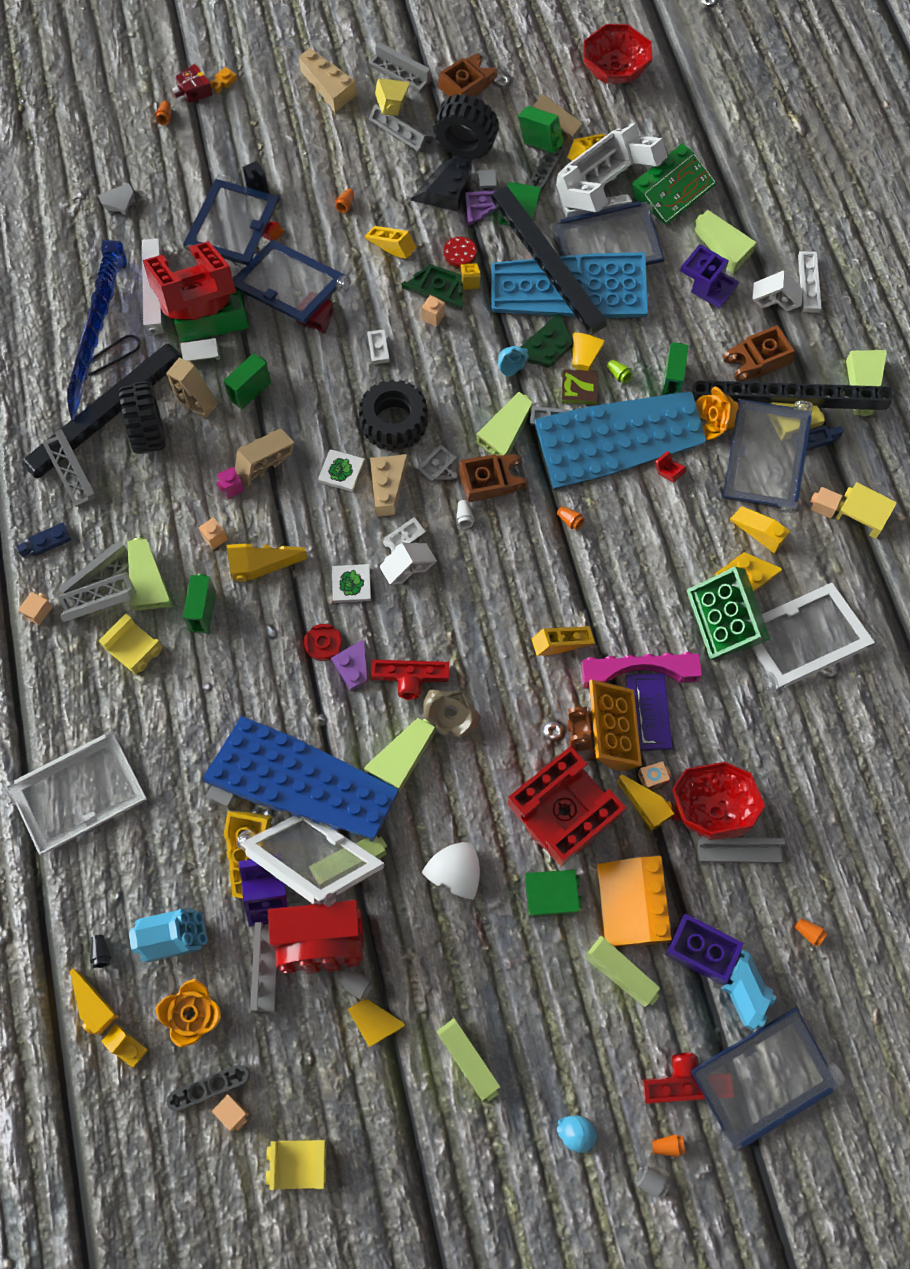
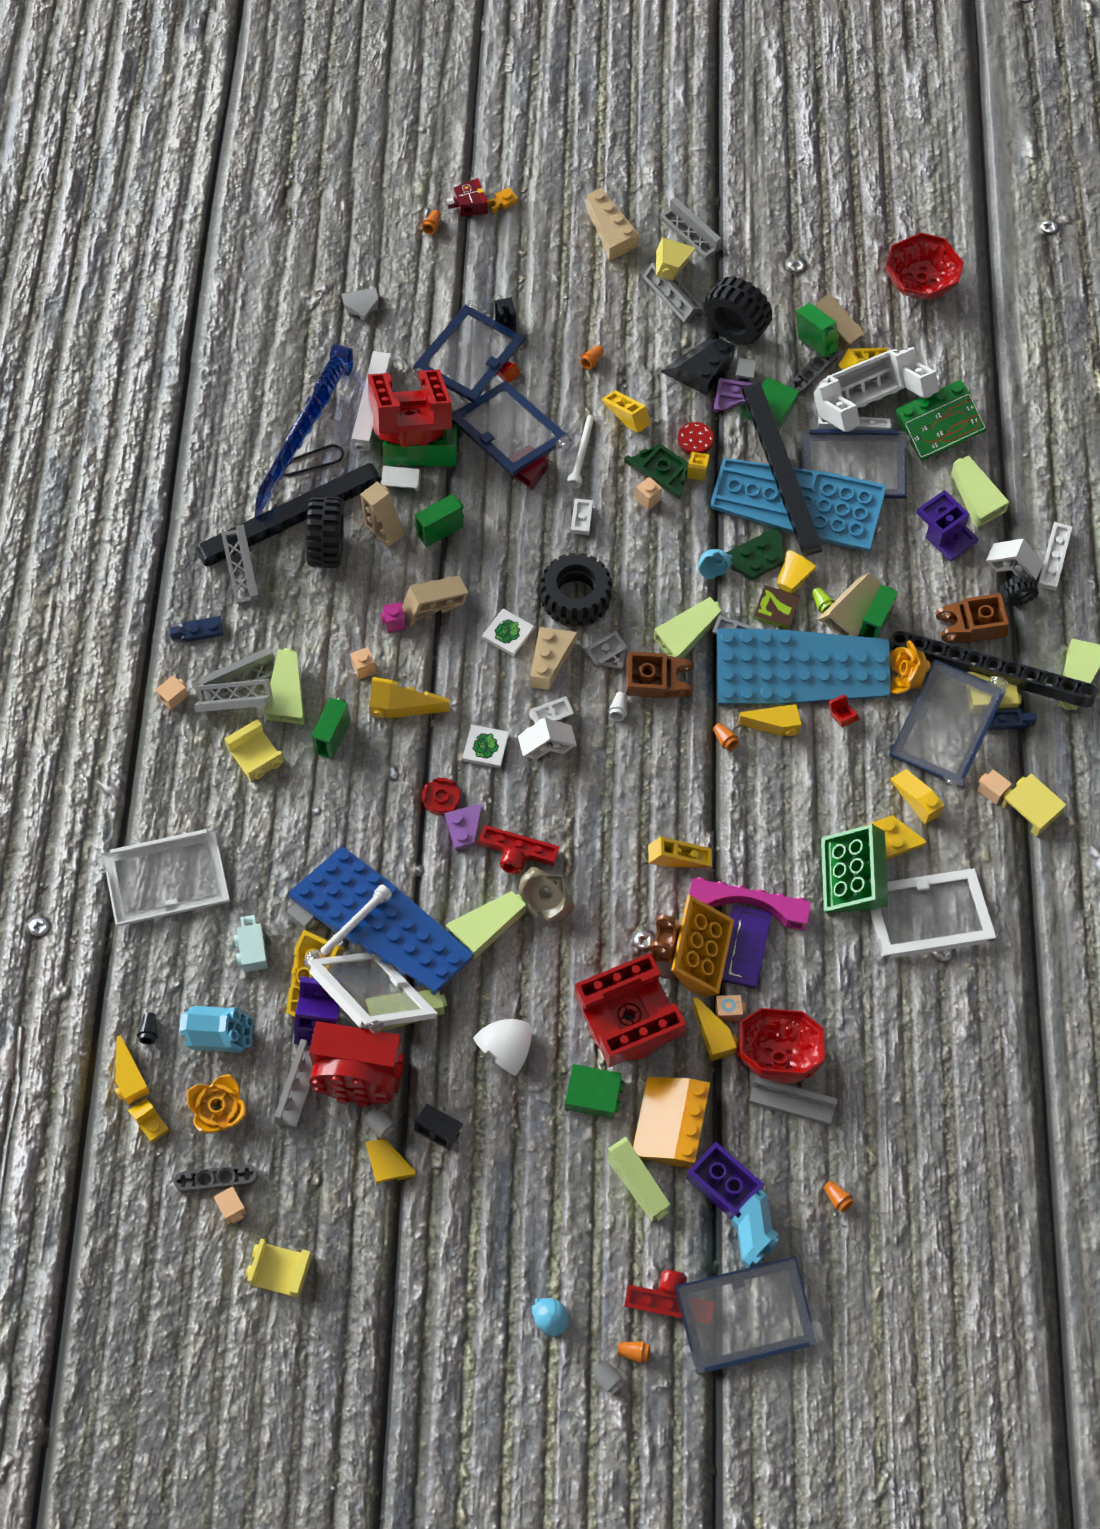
camera: 15 degrees right, 5 degrees down
yellowish green slope [436,1018,500,1102] -> none
dark orange brick [438,53,498,97] -> none
none -> light aqua brick [234,915,268,972]
none -> white piece [321,885,392,955]
none -> black hinge [414,1104,463,1151]
none -> white piece [566,415,594,489]
none -> yellow slope [738,704,801,737]
none -> tan slope [818,573,883,636]
none -> black tyre [1002,575,1039,606]

